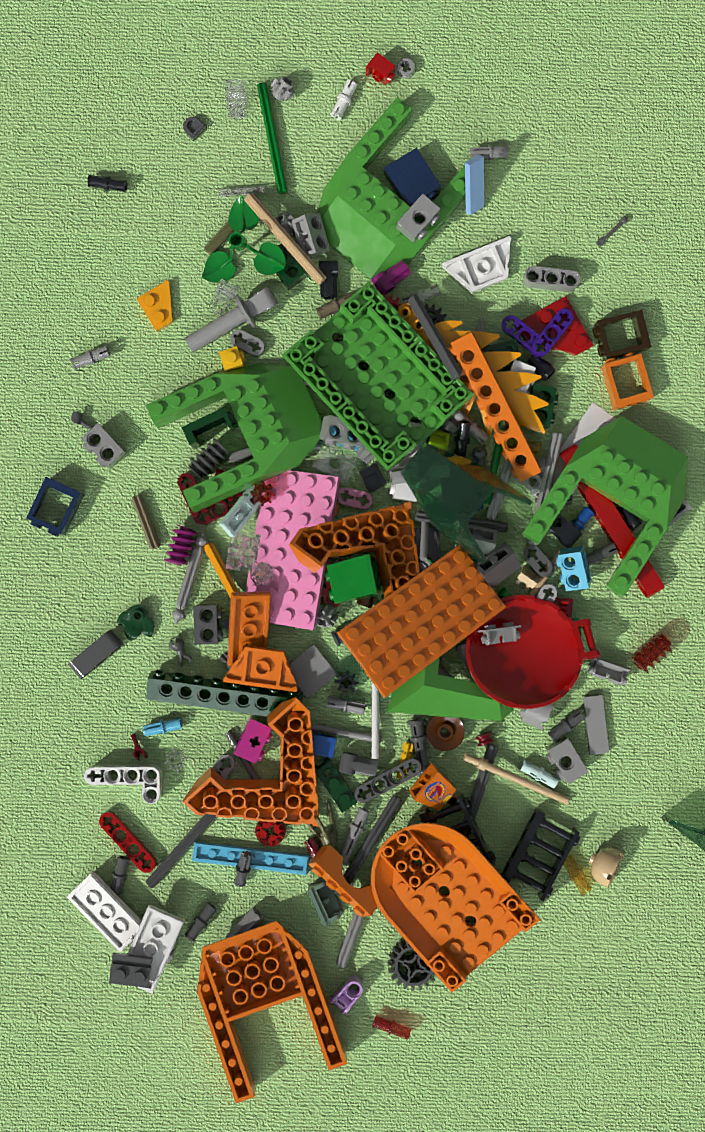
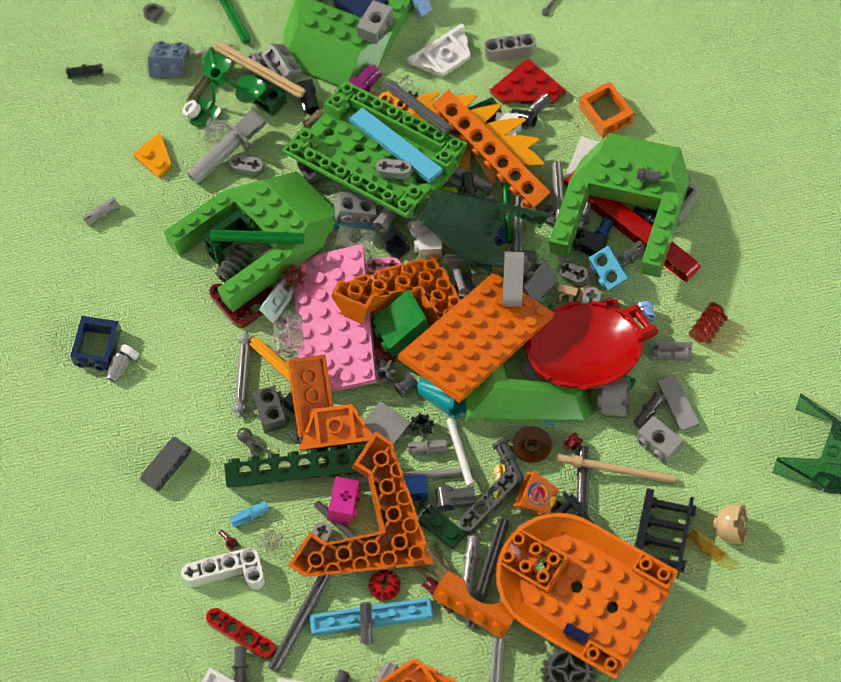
camera: 15 degrees left, 25 degrees down
dark grey hand [71,412,94,430] -> none
light grey brick [81,423,127,469] -> none
dark green plate [117,605,154,641] -> none
dark tan axle [132,495,160,549] -> none
magenta piece [163,524,198,566] -> none
yellow brick [219,346,246,371] -> none
clear gear [250,562,274,585] -> none
sand green hinge [307,879,343,926] -> none
light grey hinge [478,622,521,645] -> none
dark purple beam [501,309,573,358] -> none
light aqua pin [519,760,559,789] -> none
dark green brick [530,384,559,429] -> none
dark brown window [592,310,651,361] -> none
none -> light grey cone [106,353,129,383]
none -> white tile [119,344,139,361]
none -> sand blue bracket [148,41,189,78]
none -> white tile [183,100,201,119]
none -> green axle [210,230,304,244]
none -> medium azure tile [350,107,442,183]
none -> light grey beam [376,159,411,179]
none -> light grey beam [502,251,524,307]
none -> dark grey pin [529,92,553,114]
none -> clear blue pin [562,622,590,645]
none -> light blue wheel [636,301,656,323]
none -> dark grey pin [637,167,662,183]

